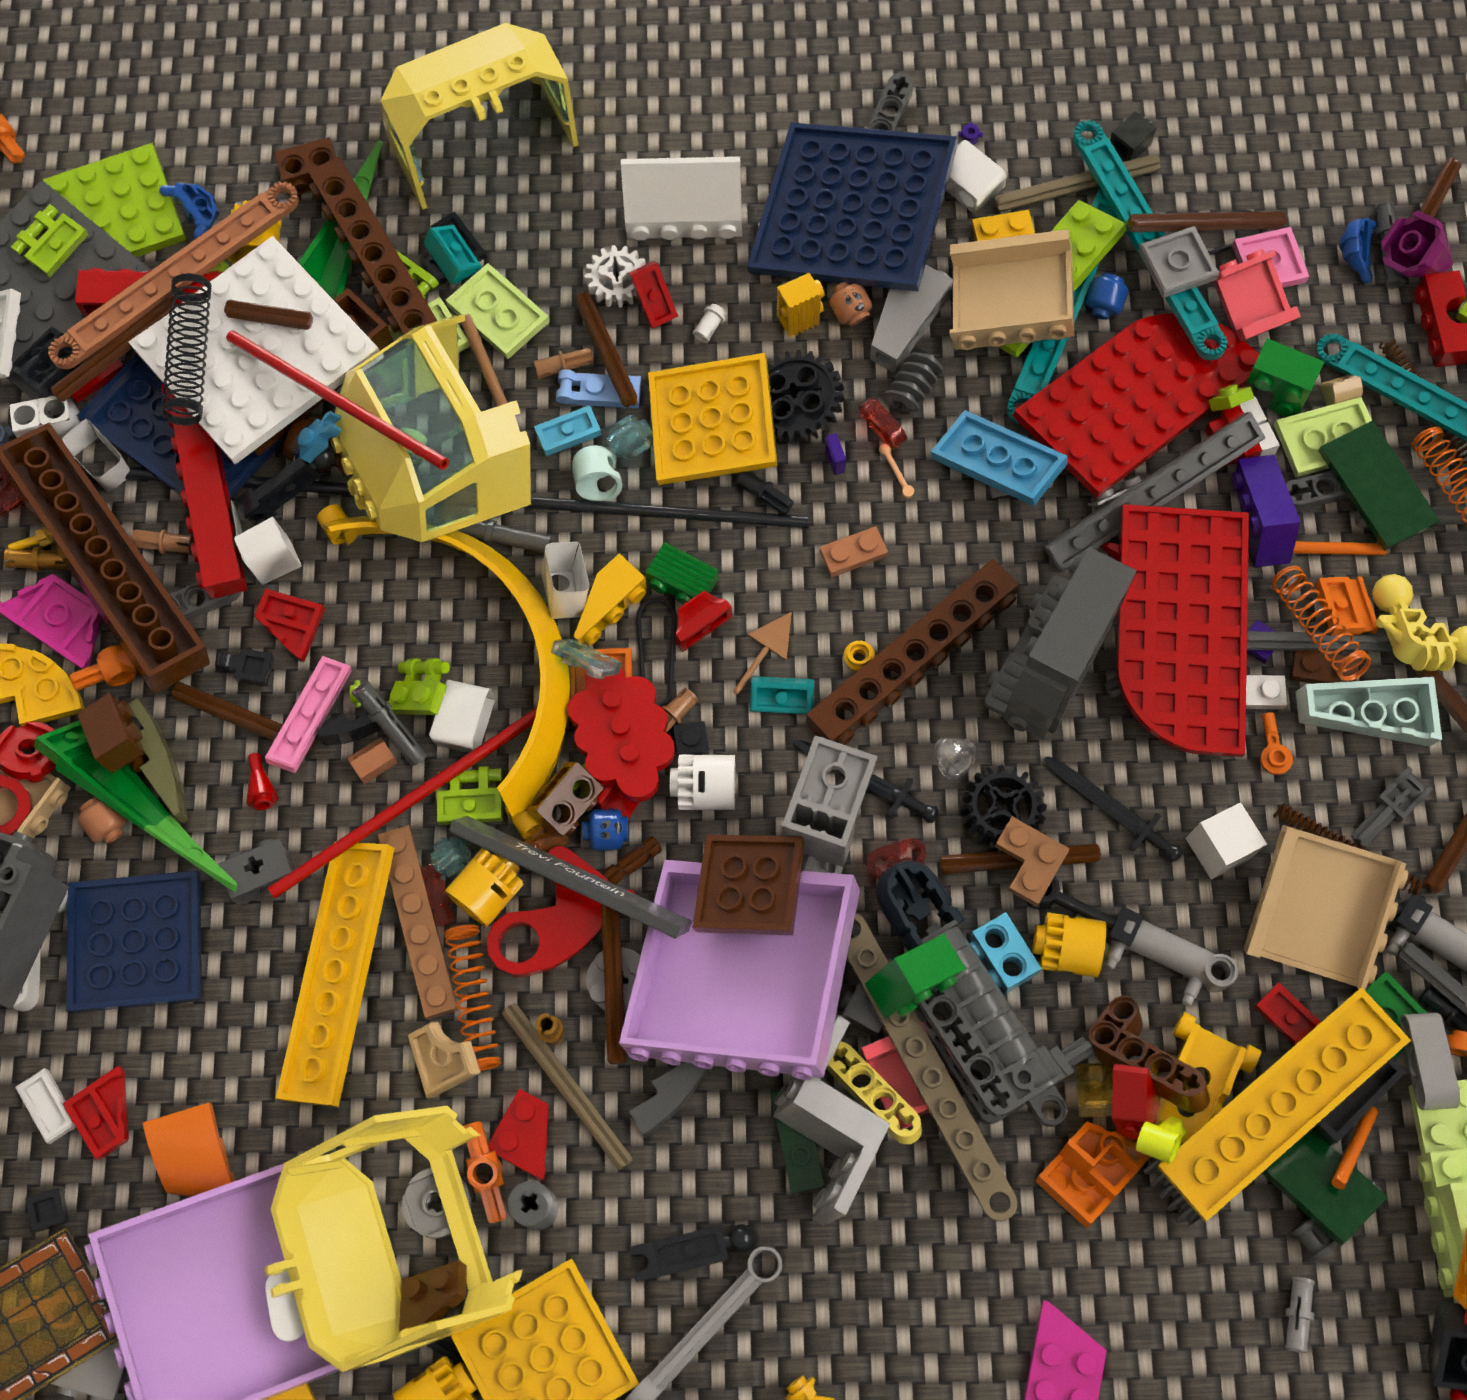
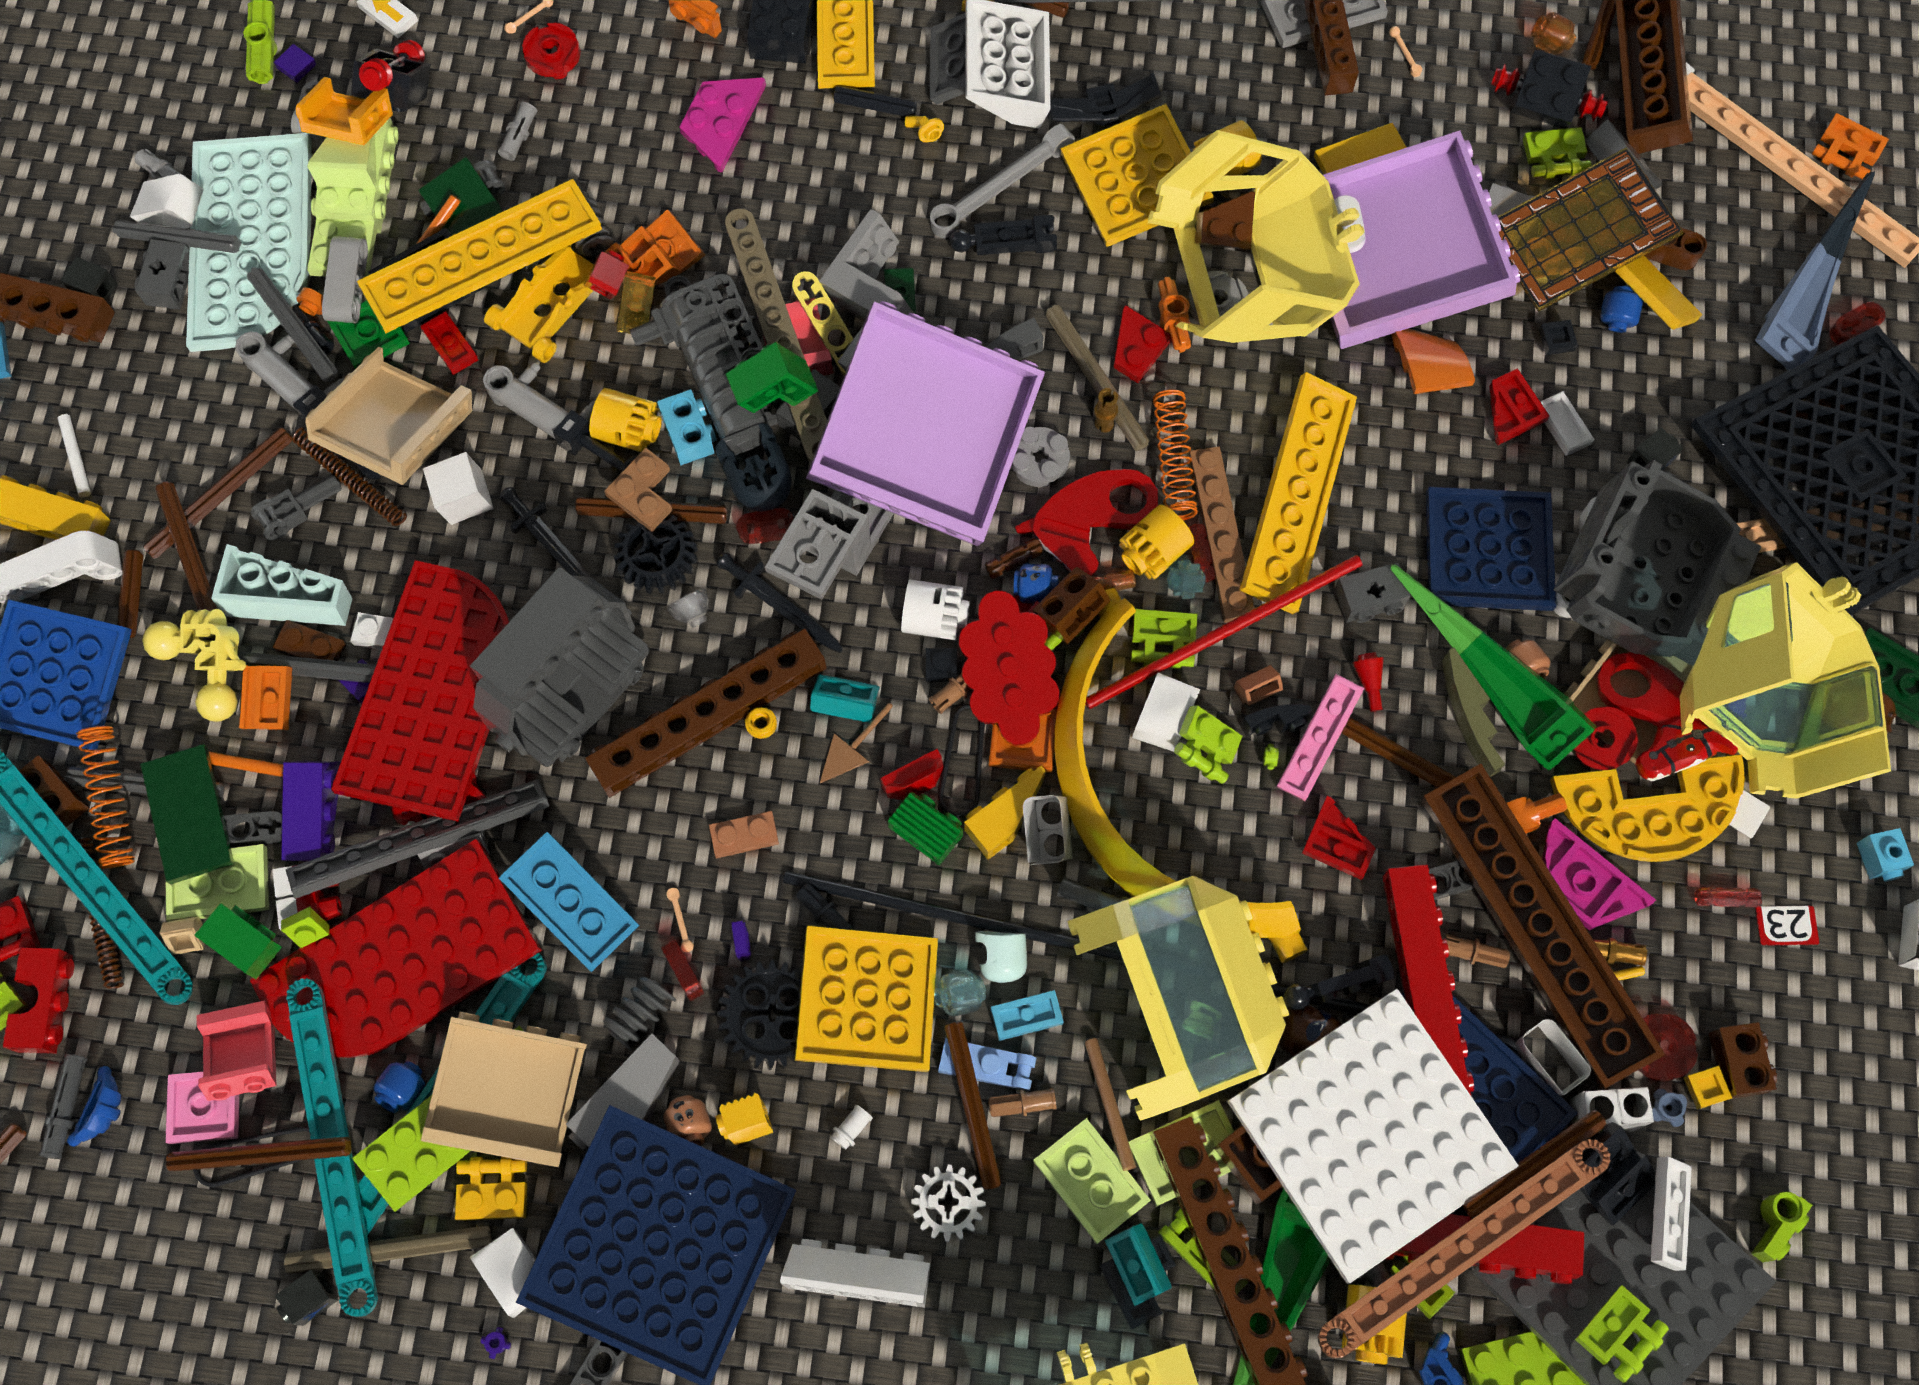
camera: 175 degrees left, 0 degrees up
reddish brown brick [77,693,146,773] -> none
black piece [161,273,212,426] -> none
black plate [215,648,274,687] -> none
reddish brown axle [224,299,313,330] -> none
red piece [226,330,449,470] -> none
white sticker [231,500,242,535] -> none
white piece [234,516,302,585] -> none
dark azure plate [298,411,341,463] -> none
dark grey pin [352,681,427,767] -> none
tan tile [408,1022,480,1098] -> none
dark grey tile [449,816,692,938] -> none
dark grey piece [508,1181,558,1230] -> none
clear light blue plate [551,639,622,679] -> none
reddish brown axle [601,904,626,1065] -> none
red plate [628,261,678,329] -> none
reddish brown plate [692,834,805,935] -> none
reddish brown beam [1089,996,1210,1113] -> none
neon yellow piece [1136,1116,1188,1164] -> none
light grey tile [1138,226,1219,298] -> none
orange plate [1260,712,1293,775] -> none
orange piece [1271,566,1371,681] -> none
magenta cone [1381,211,1453,278] -> none

